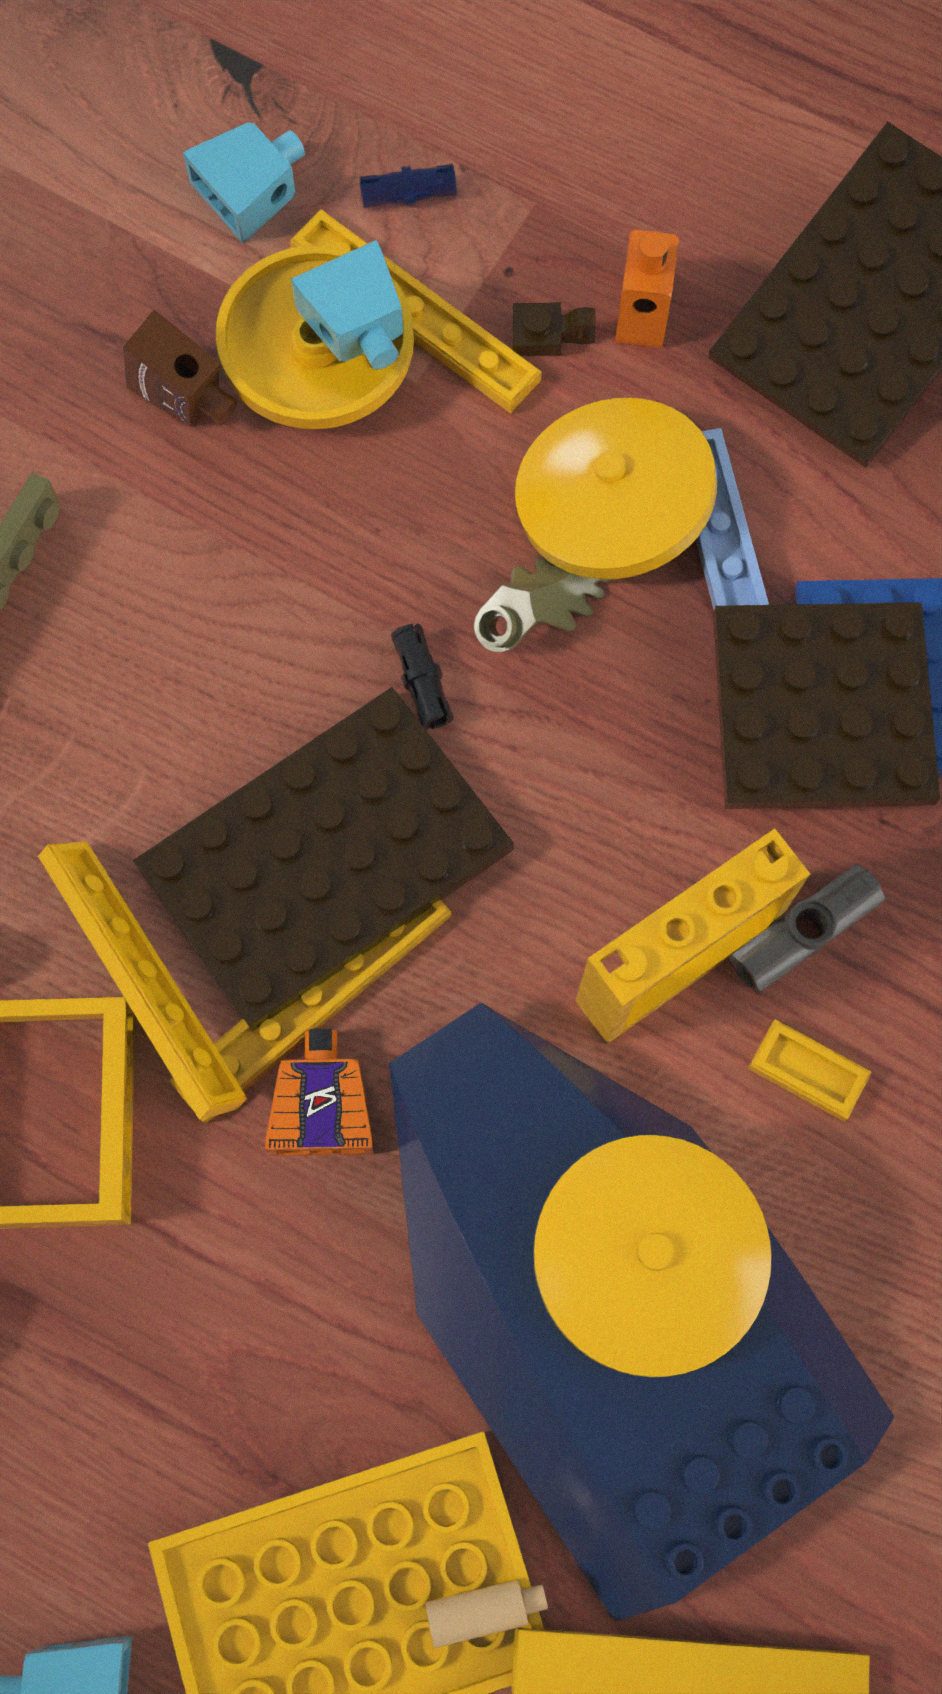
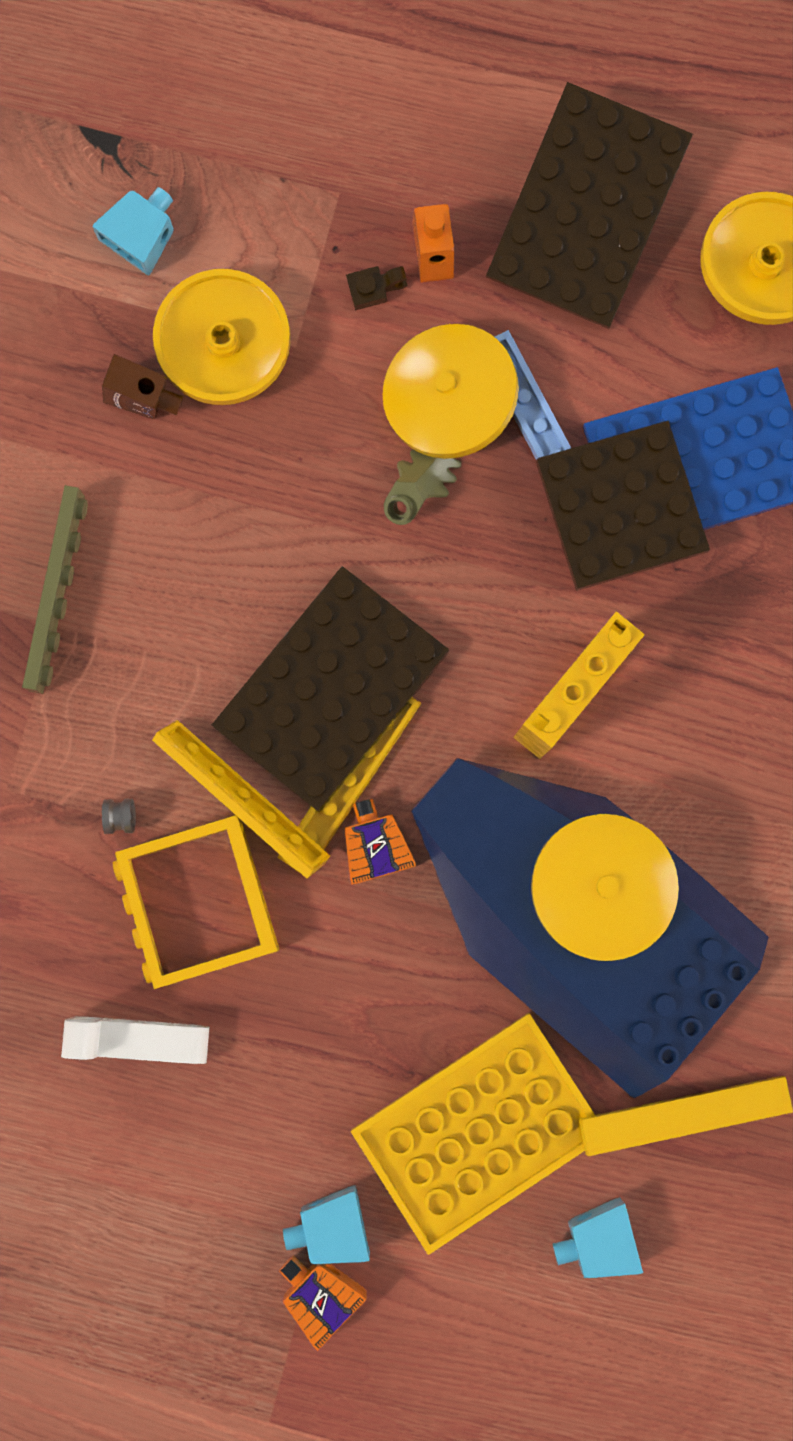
camera: 15 degrees left, 10 degrees up
yellow tile [290,209,542,414] -> none
medium azure torso [291,240,403,370] -> none
clear blue pin [359,163,457,208] -> none
black pin [391,624,454,730] -> none
tan cylinder [425,1579,548,1648] -> none
dark grey piece [729,863,886,995] -> none
yellow tile [748,1019,872,1122] -> none

